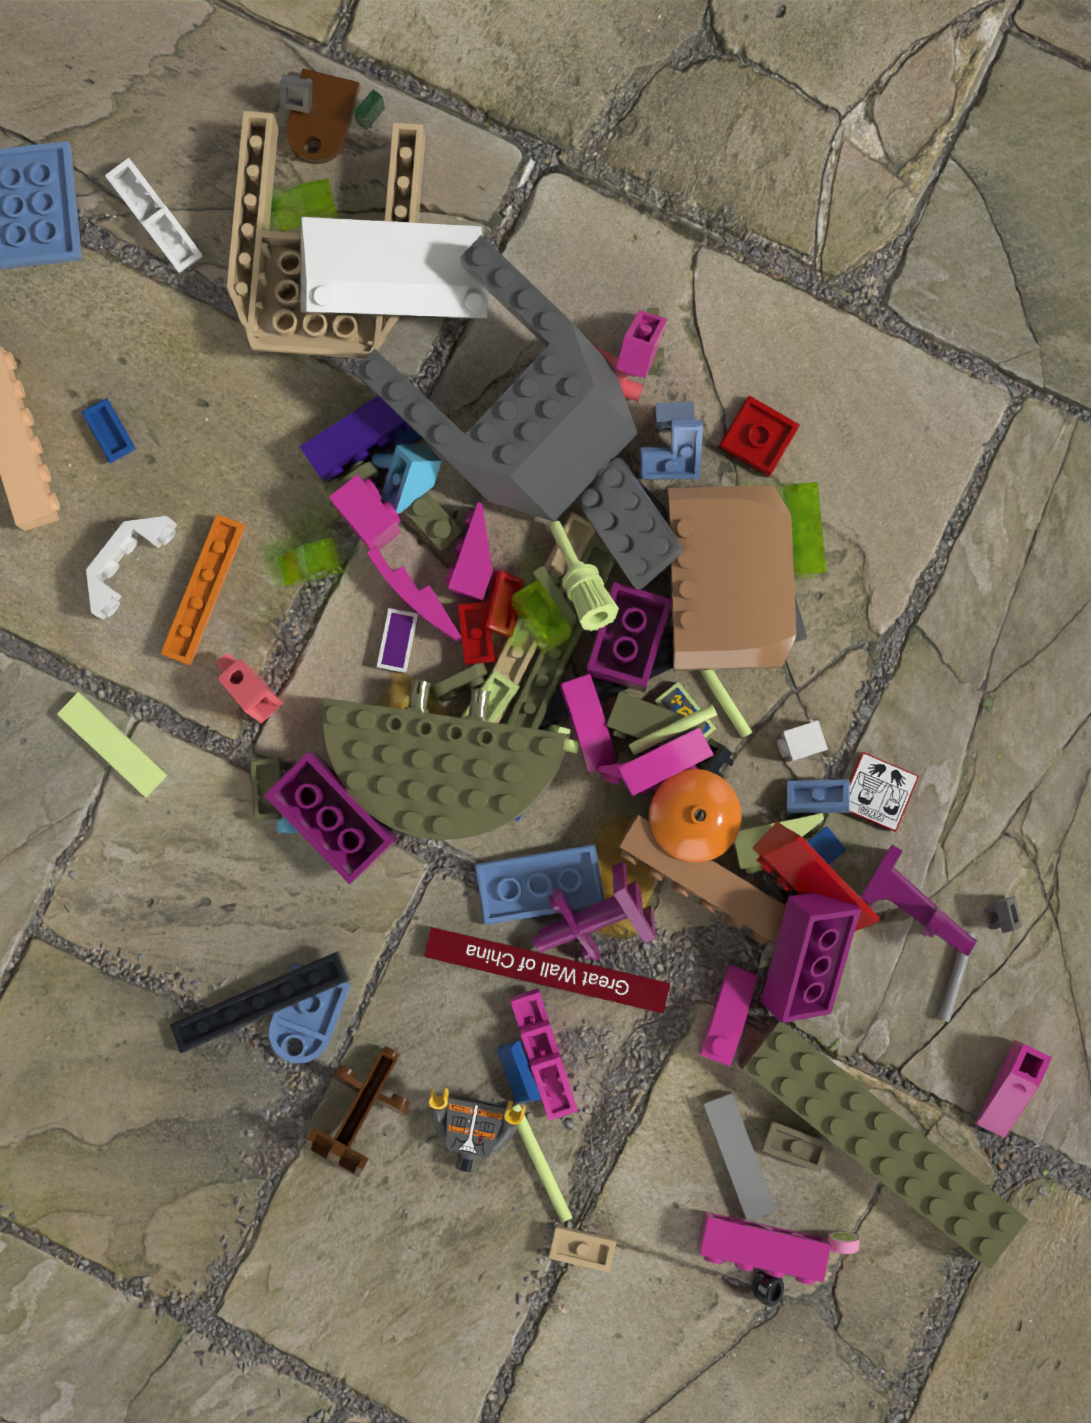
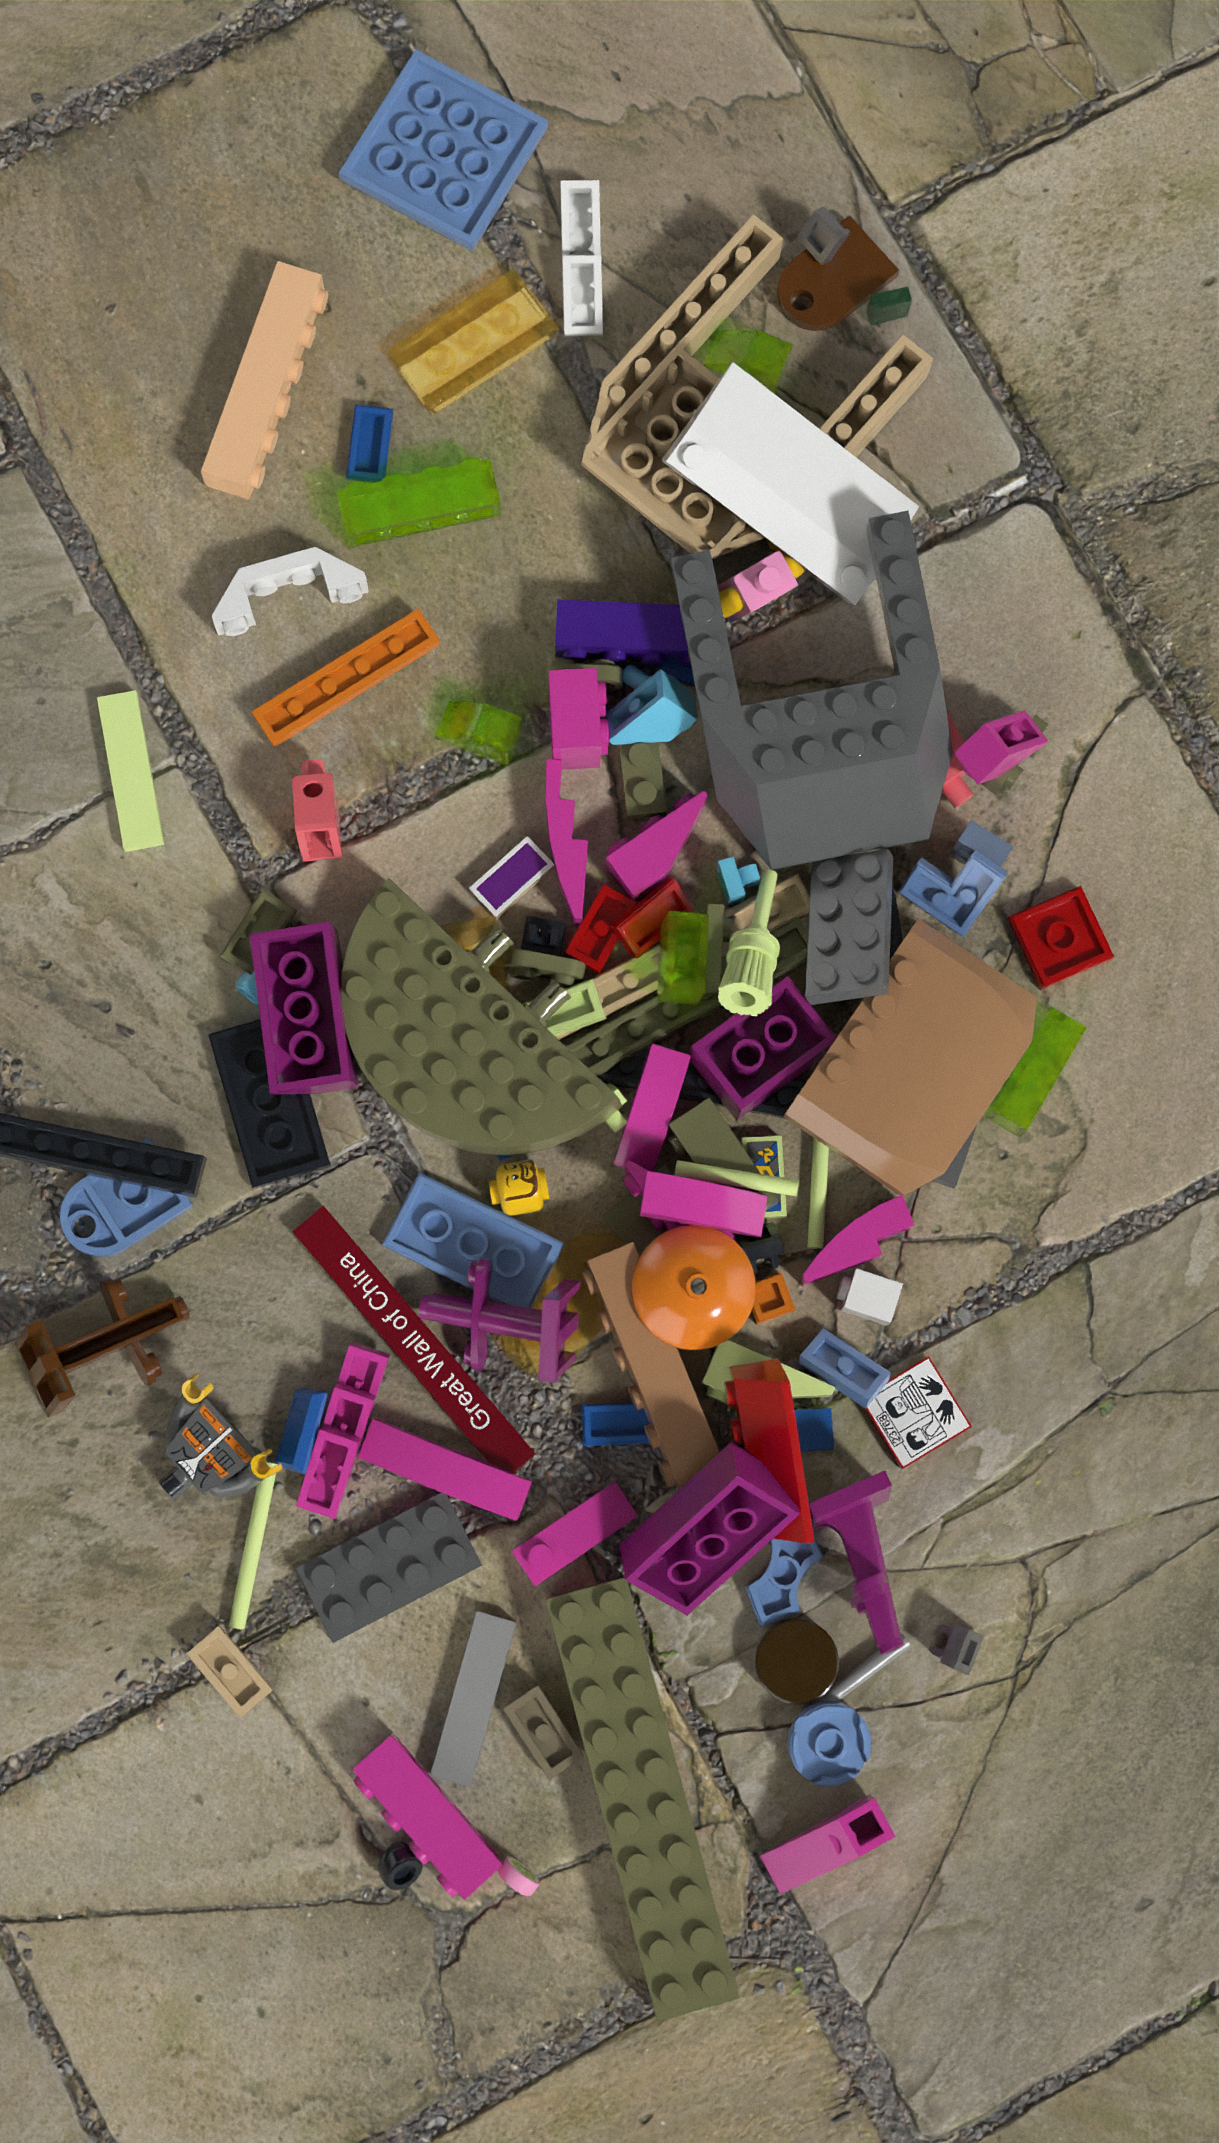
camera: 30 degrees right, 5 degrees down
none -> black tile [208,1019,331,1190]
none -> dark grey plate [296,1493,482,1643]
none -> clear neon green brick [336,457,501,548]
none -> dark pink slope [358,1419,532,1521]
none -> clear yellow tile [387,268,558,416]
none -> yellow head [489,1159,550,1216]
none -> black tile [521,916,566,956]
none -> blue tile [582,1402,649,1446]
none -> medium azure tile [716,857,760,907]
none -> bright pink torso [717,538,806,623]
none -> medium blue tile [745,1533,823,1627]
none -> orange tile [751,1272,795,1325]
none -> dark brown tile [755,1619,839,1705]
none -> medium blue tile [787,1701,871,1786]
none -> dark pink slope [799,1196,914,1286]

